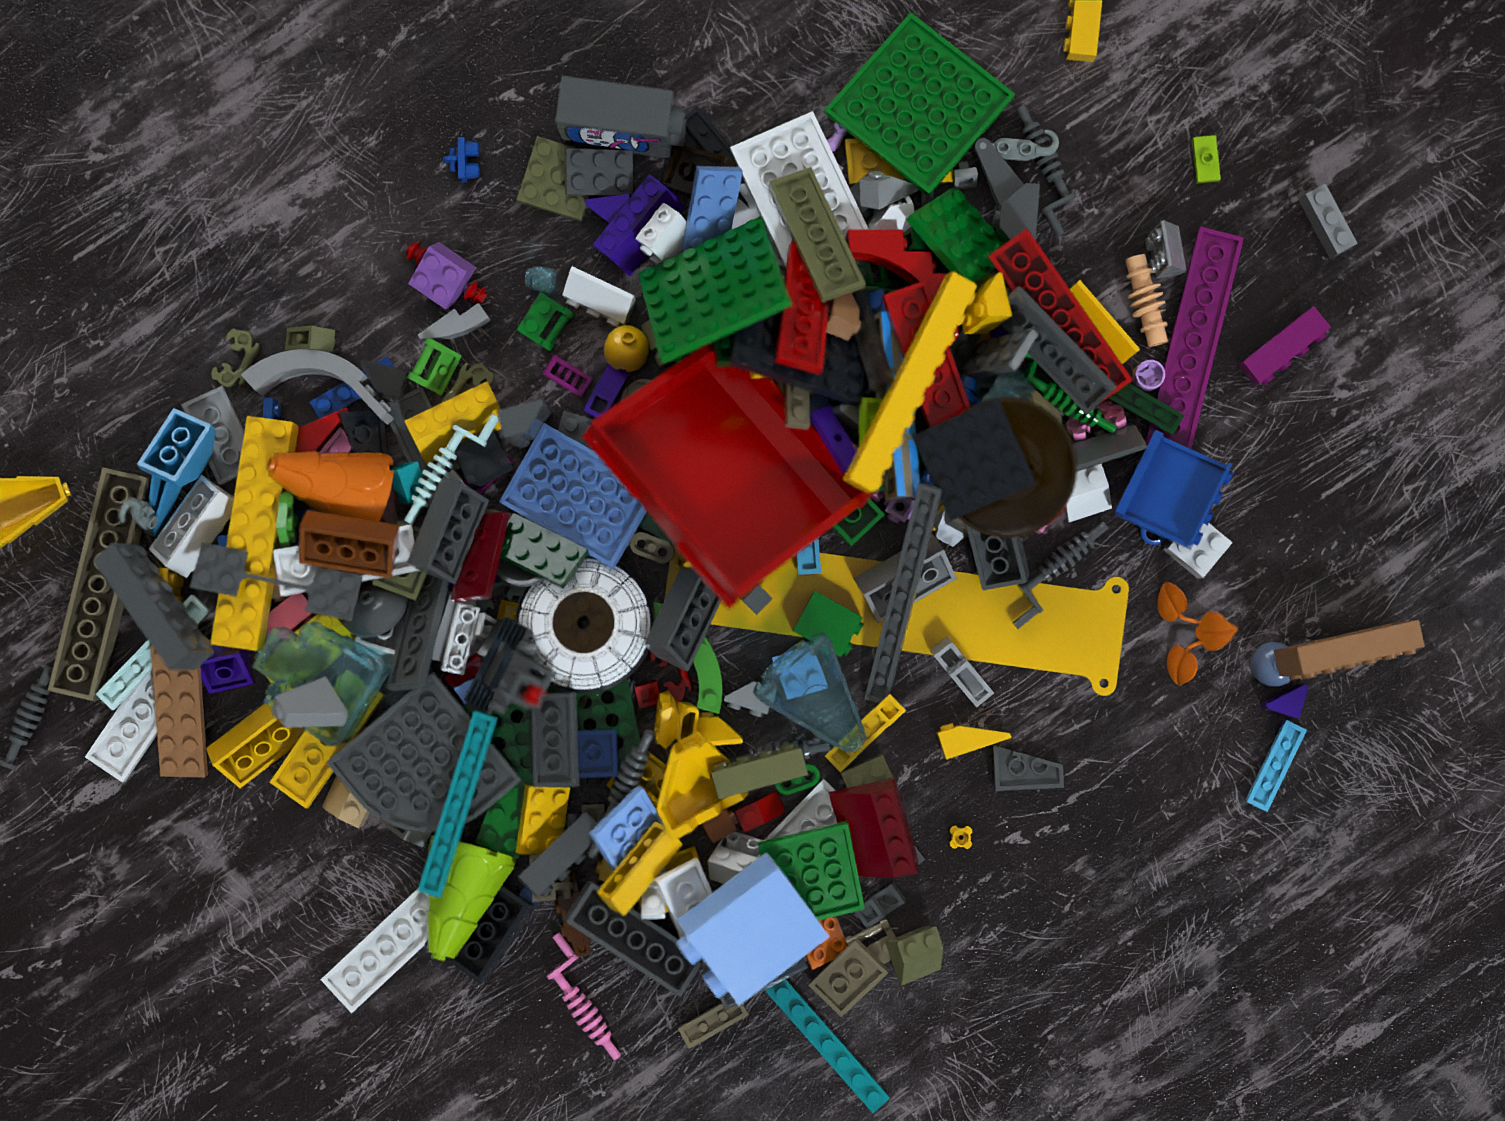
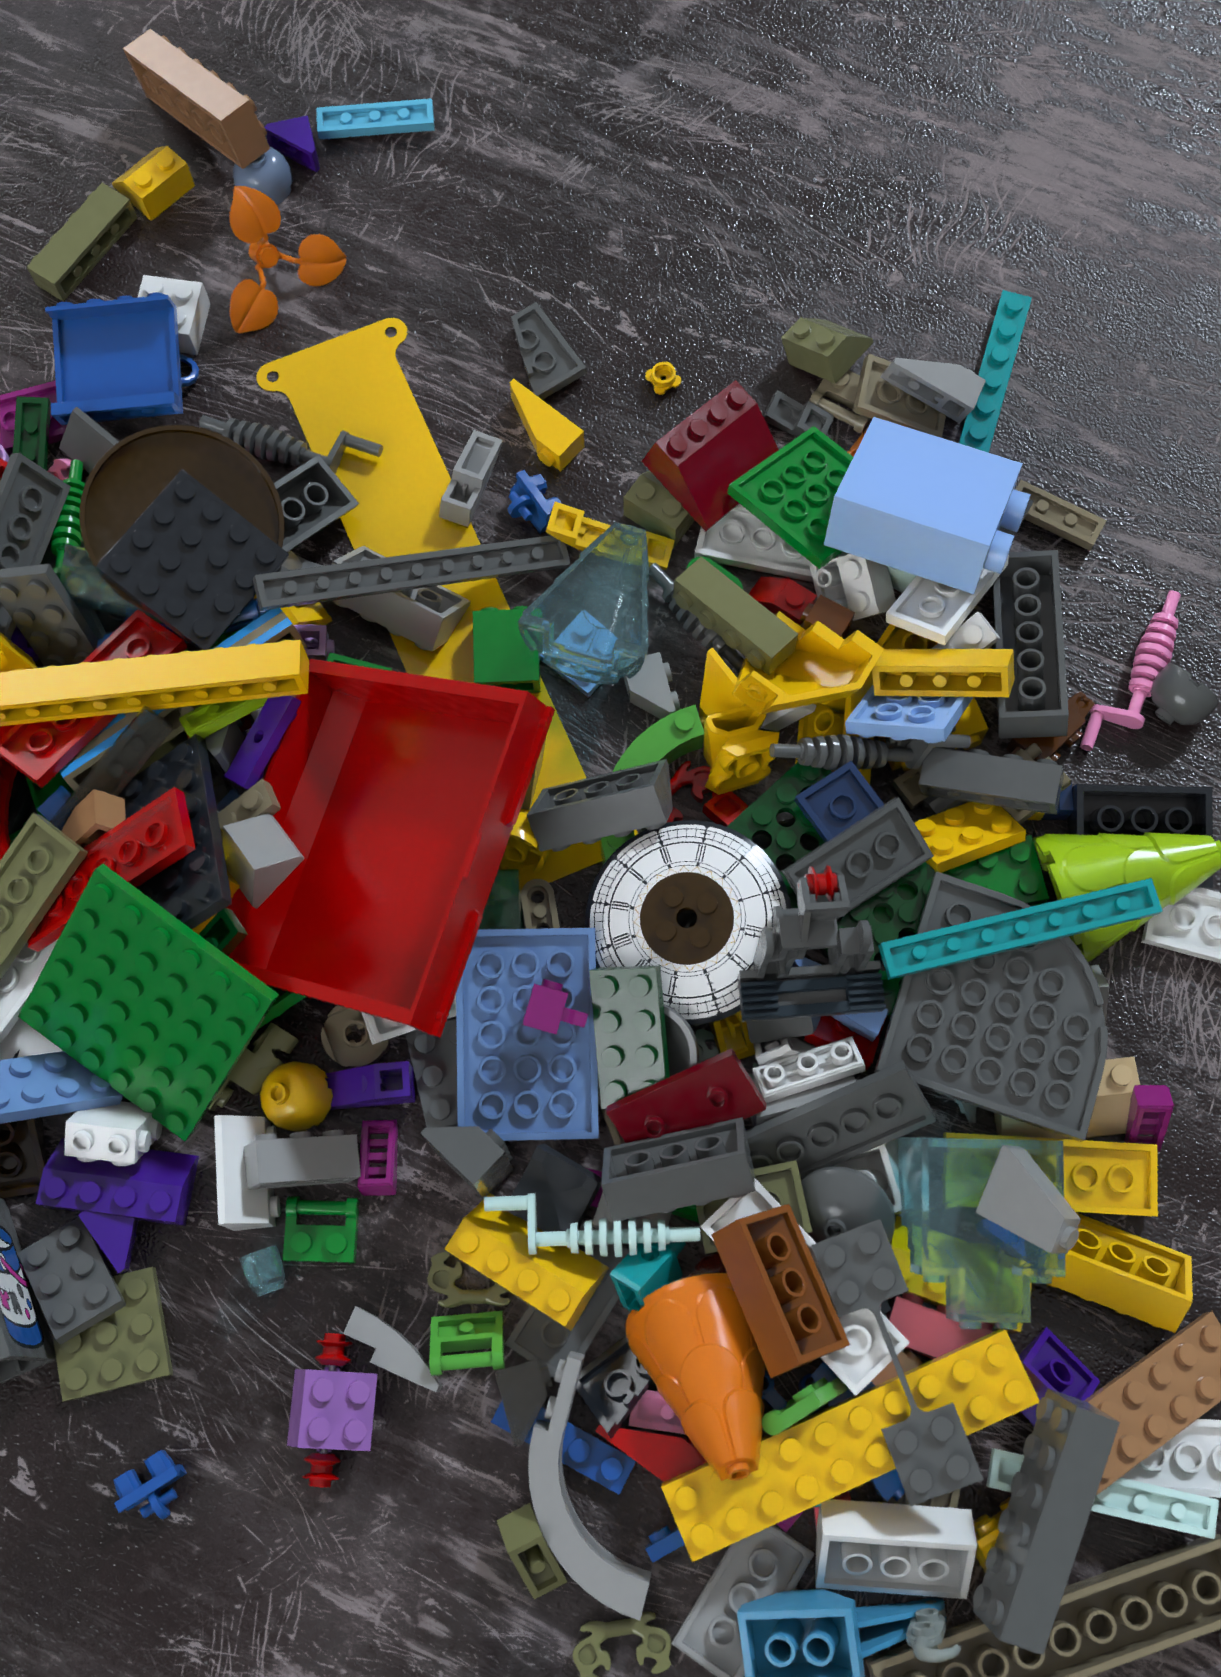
camera: 120 degrees left, 15 degrees down
none -> olive brick [27,183,138,302]
none -> yellow slope [112,146,195,221]
none -> light grey slope [222,813,305,909]
none -> light grey brick [244,1130,361,1190]
none -> blue hips [507,470,562,534]
none -> magenta brick [522,979,588,1035]
none -> light grey slope [881,358,986,423]
none -> magenta slope [1124,1085,1174,1152]
none -> dark grey cylinder [1151,663,1219,725]

